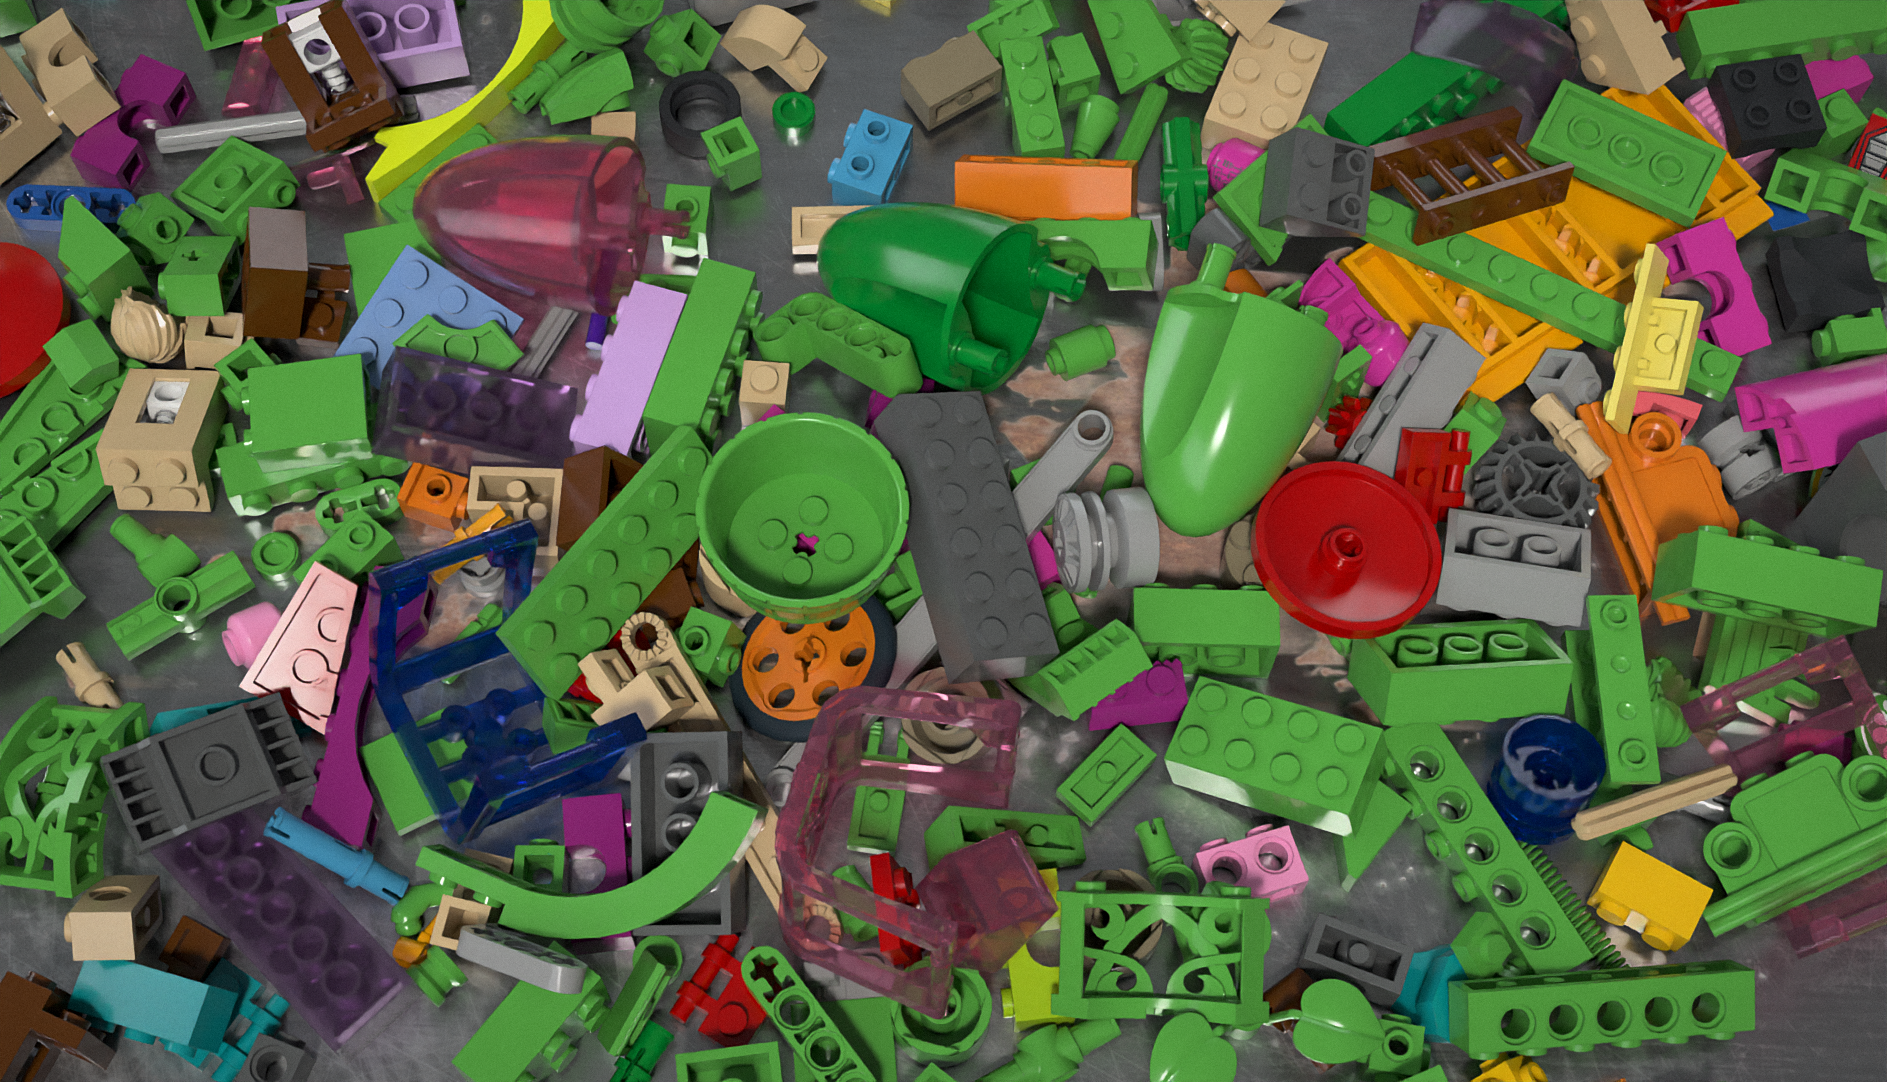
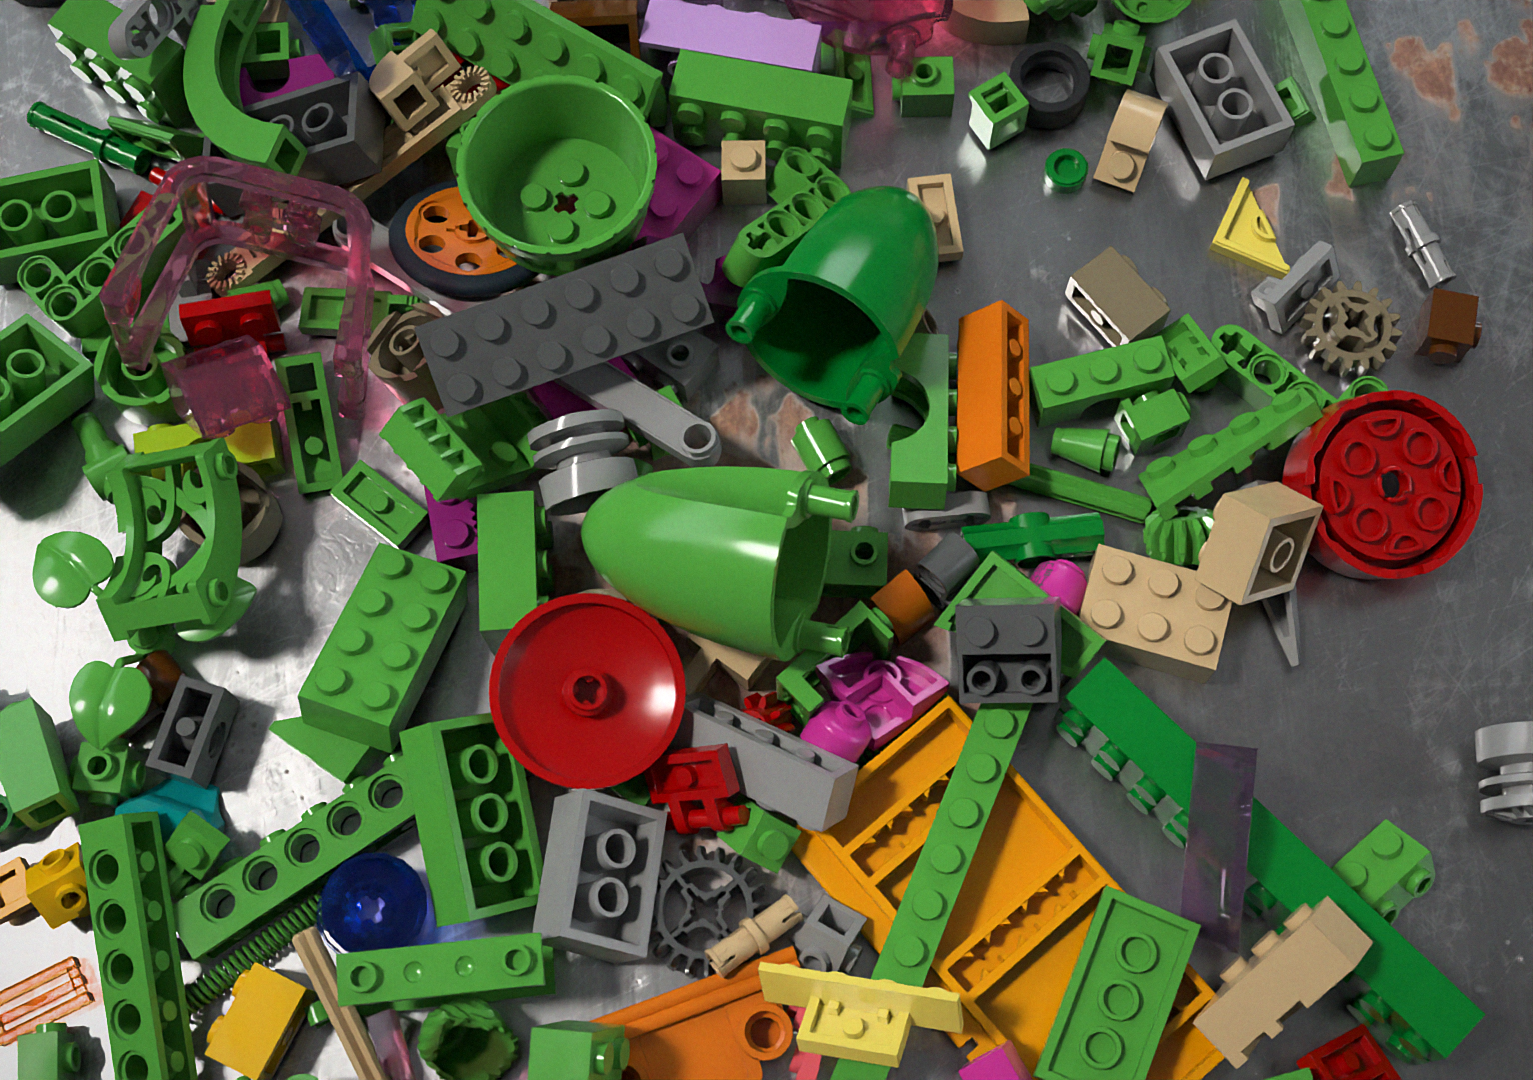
camera: 90 degrees right, 5 degrees up
dark azure brick [827,109,913,206] -> none
bright green pin [1134,817,1199,962] -> none
bright pink brick [1191,824,1309,903] -> none
reddish brown fence [1368,105,1575,246] -> none

